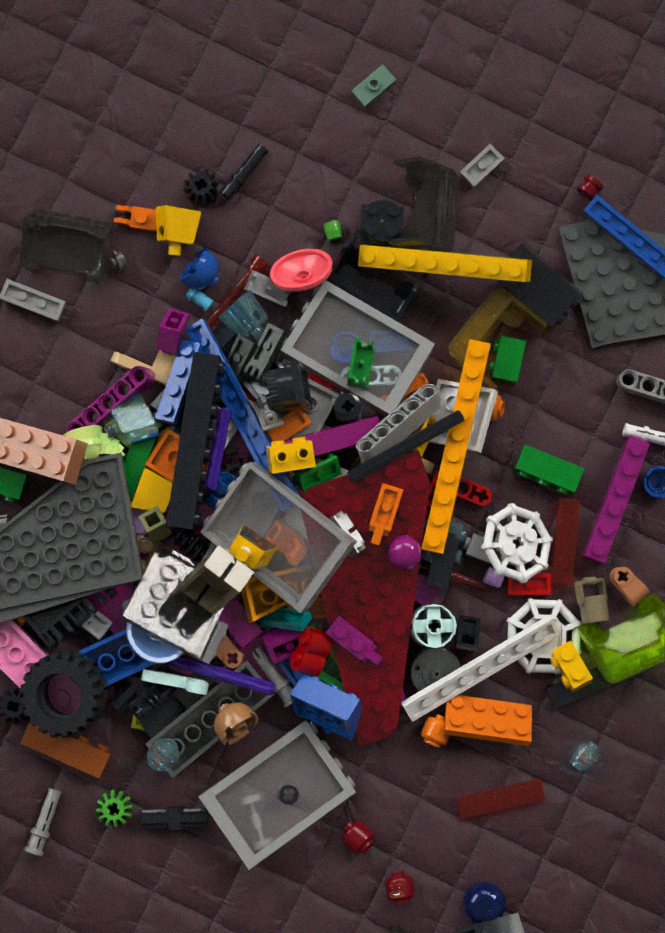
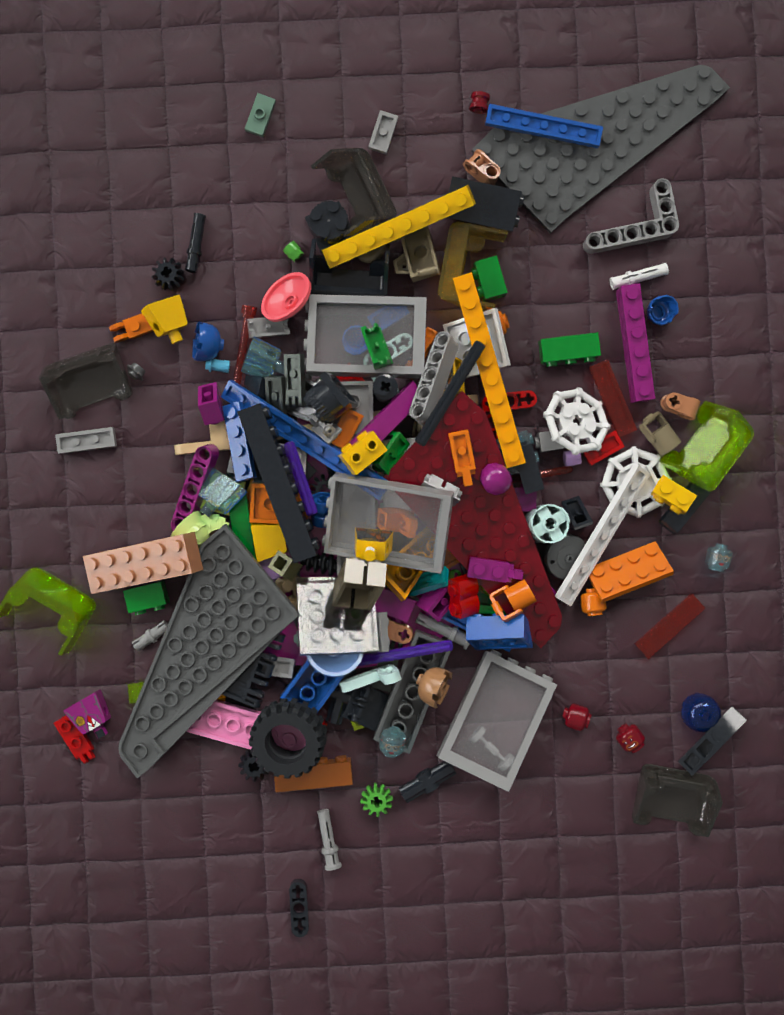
camera: 25 degrees left, 5 degrees up
black bush [278,785,299,805] -> none
none -> dark tan piece [357,225,441,282]
none -> nougat piece [463,149,501,185]
none -> orange piece [490,579,537,622]

